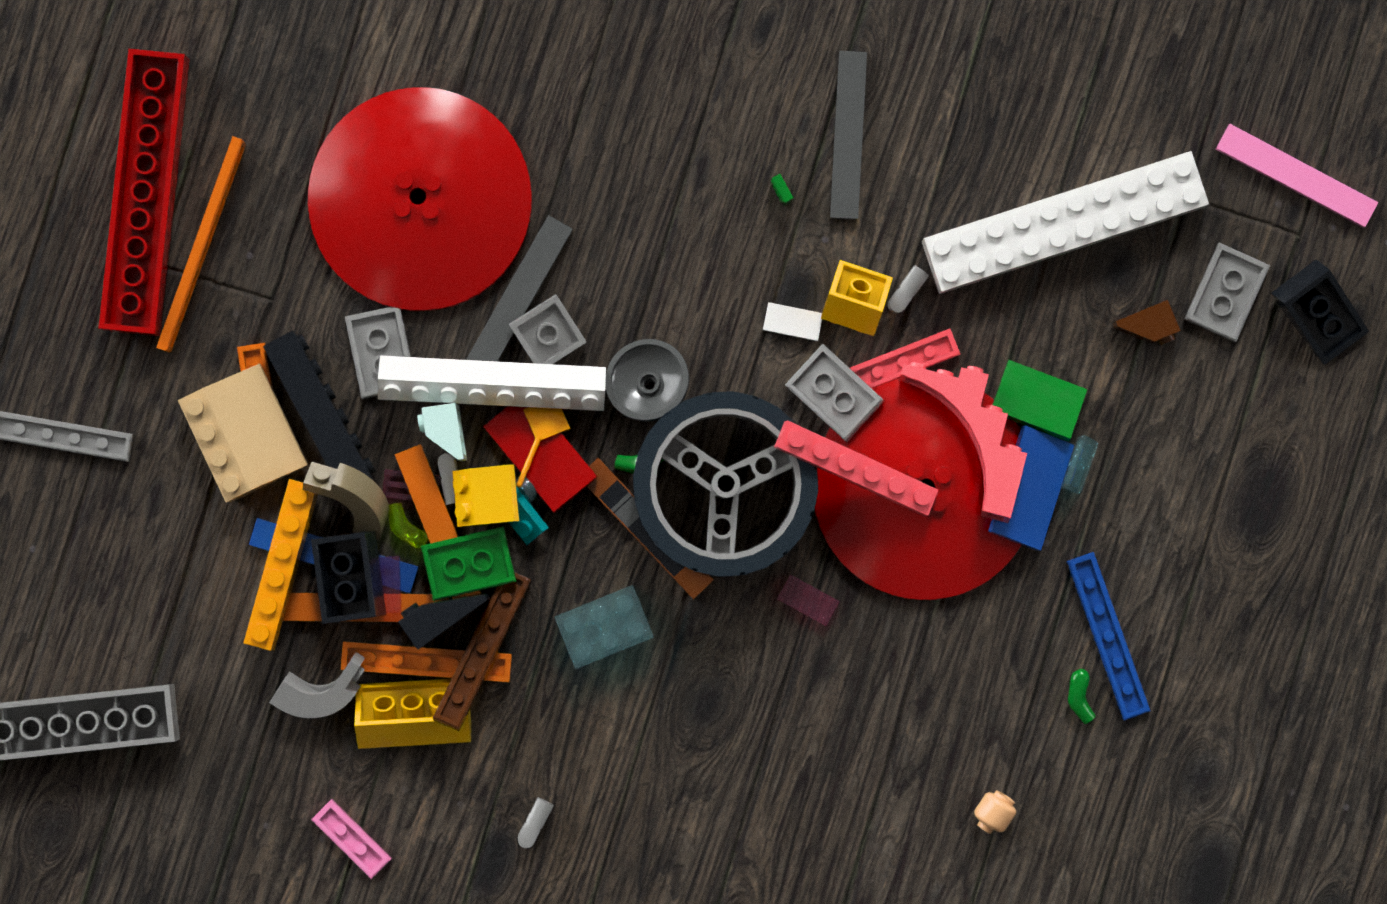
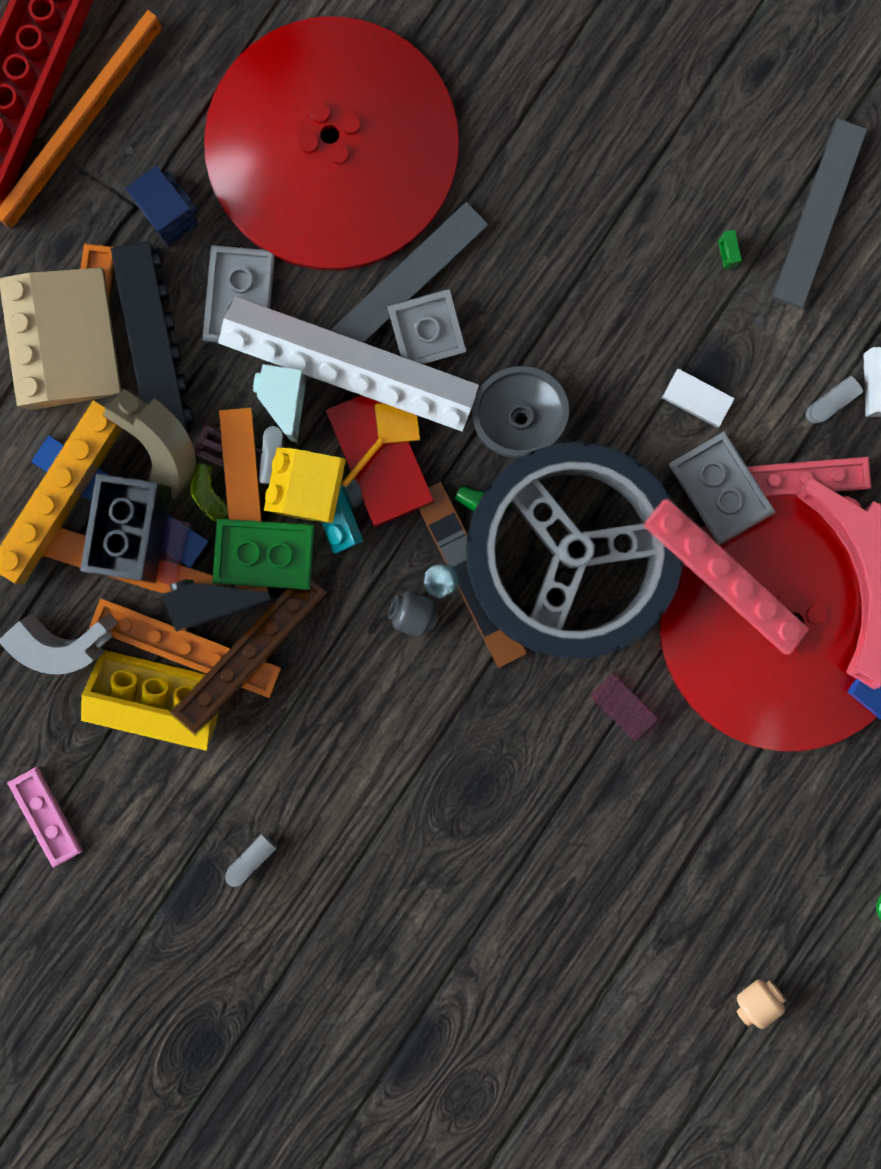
camera: 20 degrees right, 0 degrees up
clear light blue brick [554,585,654,669] -> none
yellow slope [821,260,893,336] -> none
none -> dark blue brick [125,166,199,247]
none -> dark grey head [388,591,438,637]
none -> clear light blue tile [424,564,458,598]

